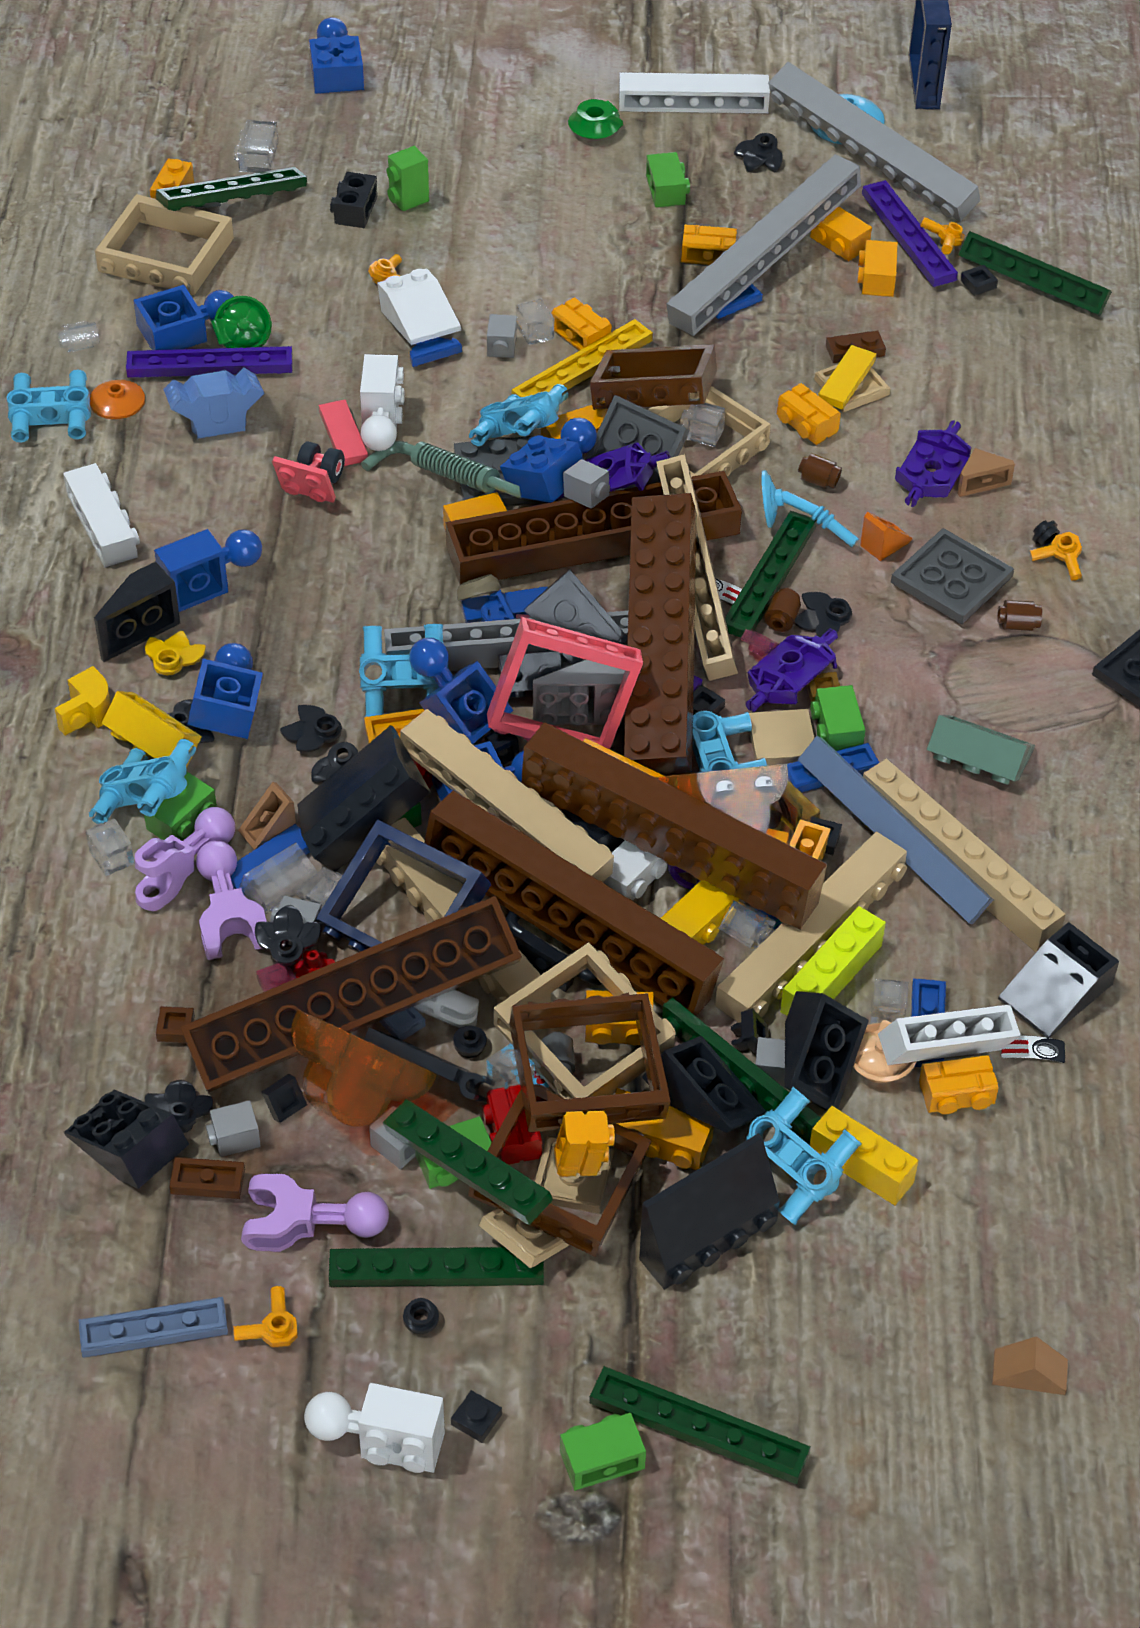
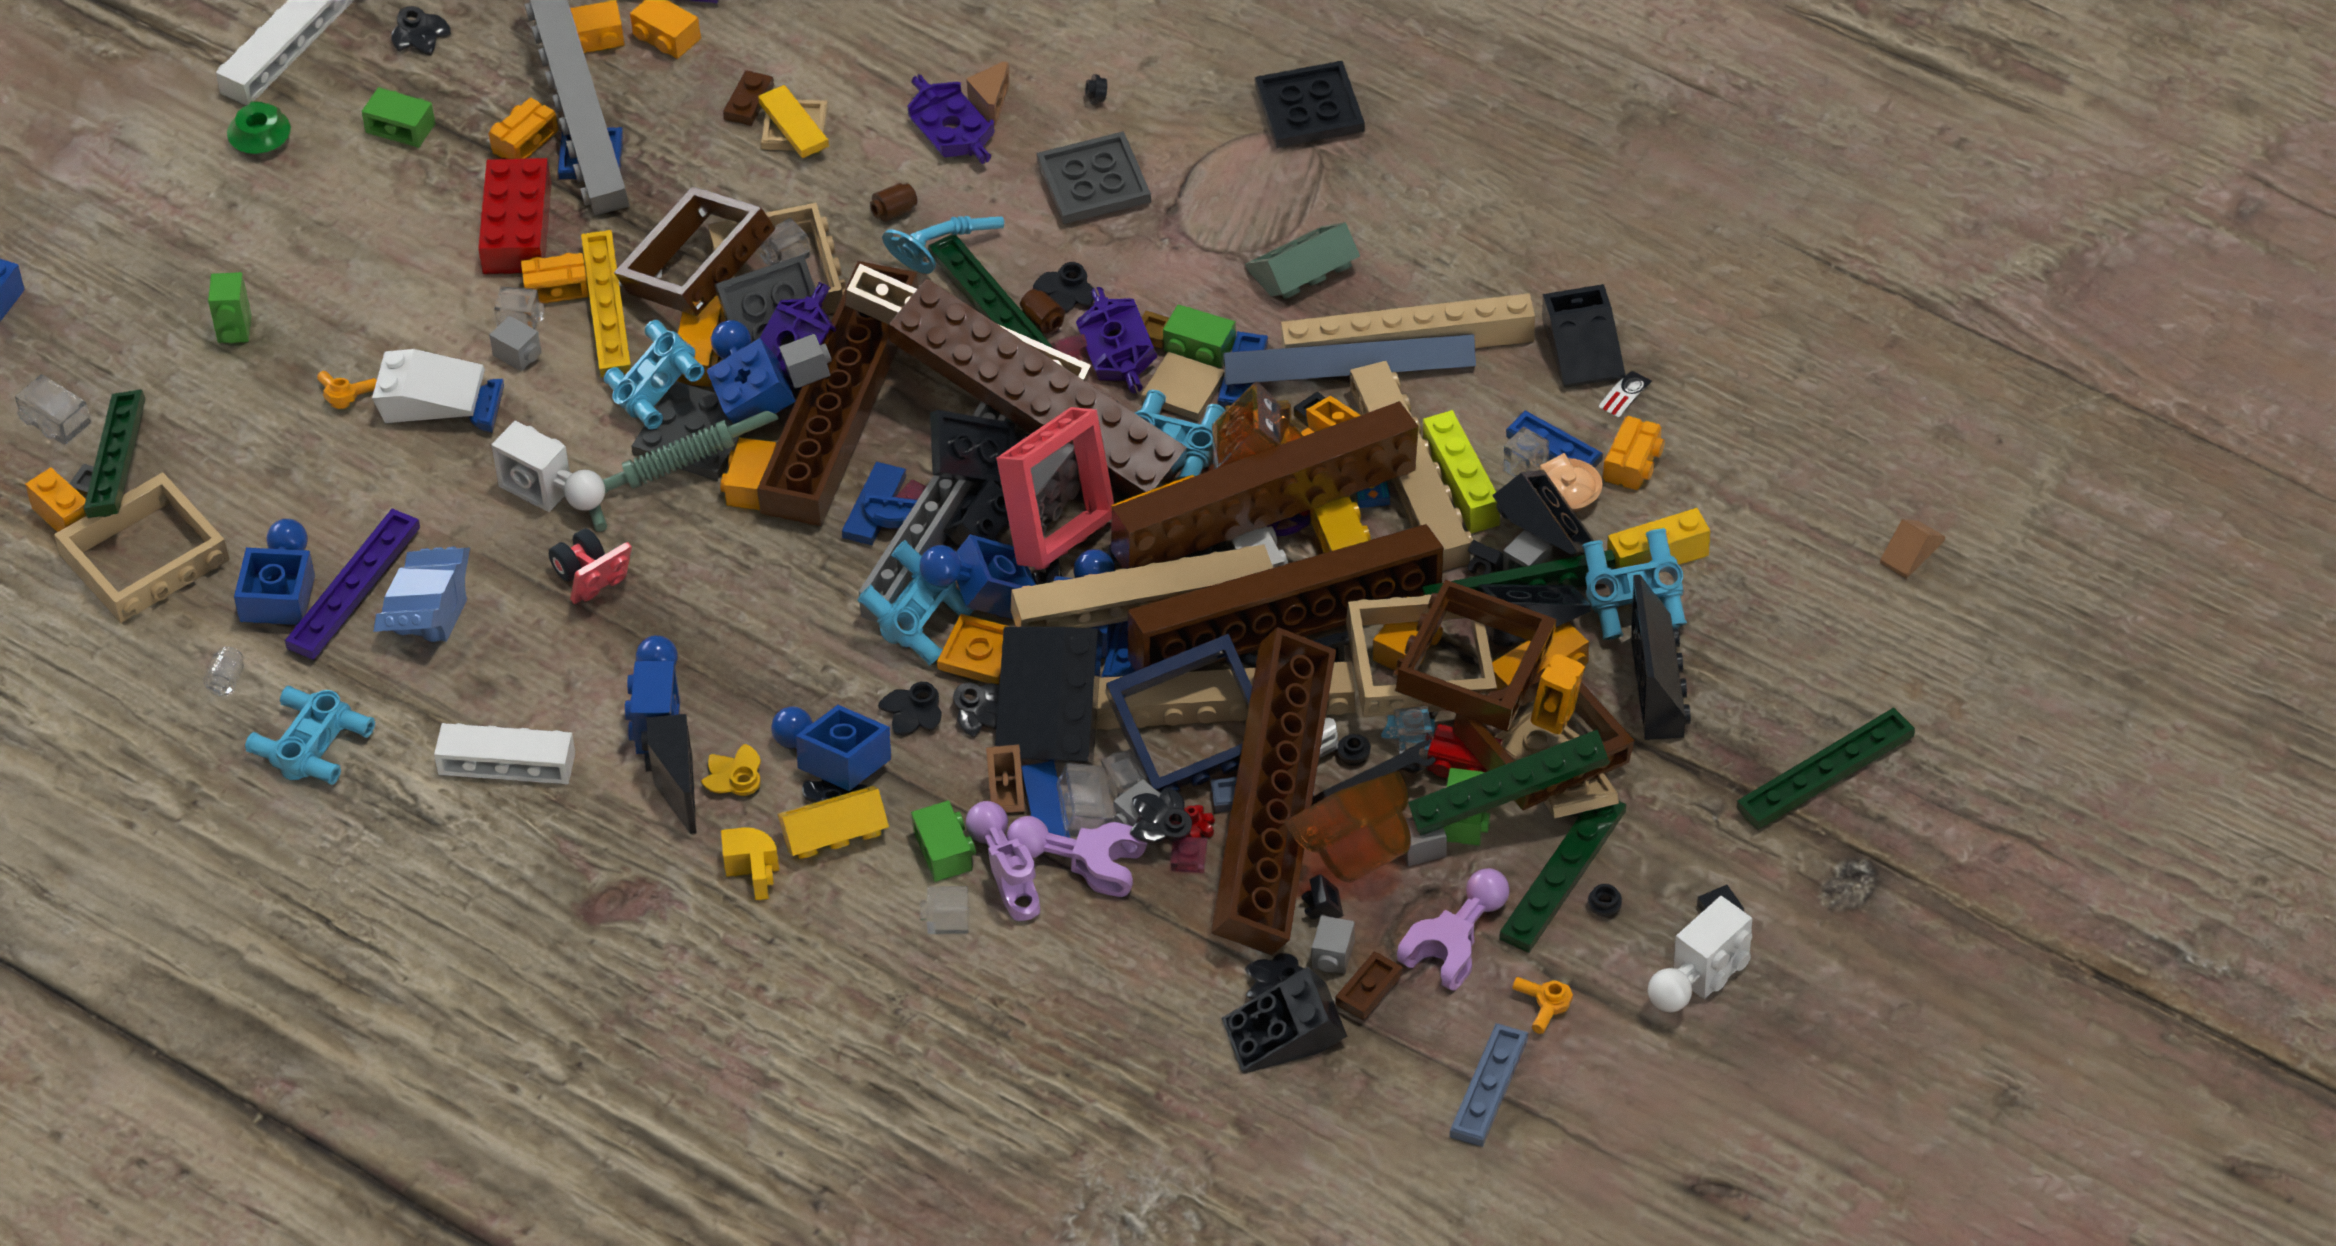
camera: 55 degrees left, 0 degrees up
medium azure piece [89,739,196,825] -> none
orange dish [90,380,145,419] -> none
reddish brown plate [156,1006,195,1043] -> none
green piece [211,296,272,348] -> none
coral tile [319,399,368,466] -> none
black brick [330,171,378,228] -> none
dark tan piece [457,574,501,601] -> none
bright green brick [560,1413,646,1491] -> none
clear brick [718,900,776,949] -> none
light orange brick [777,383,841,445] -> none
orange slope [860,512,913,561] -> none
white brick [878,1005,1021,1065] -> none
reddish brown brick [997,600,1042,631] -> none
light orange piece [1030,532,1082,580] -> none
none -> red brick [478,158,552,274]

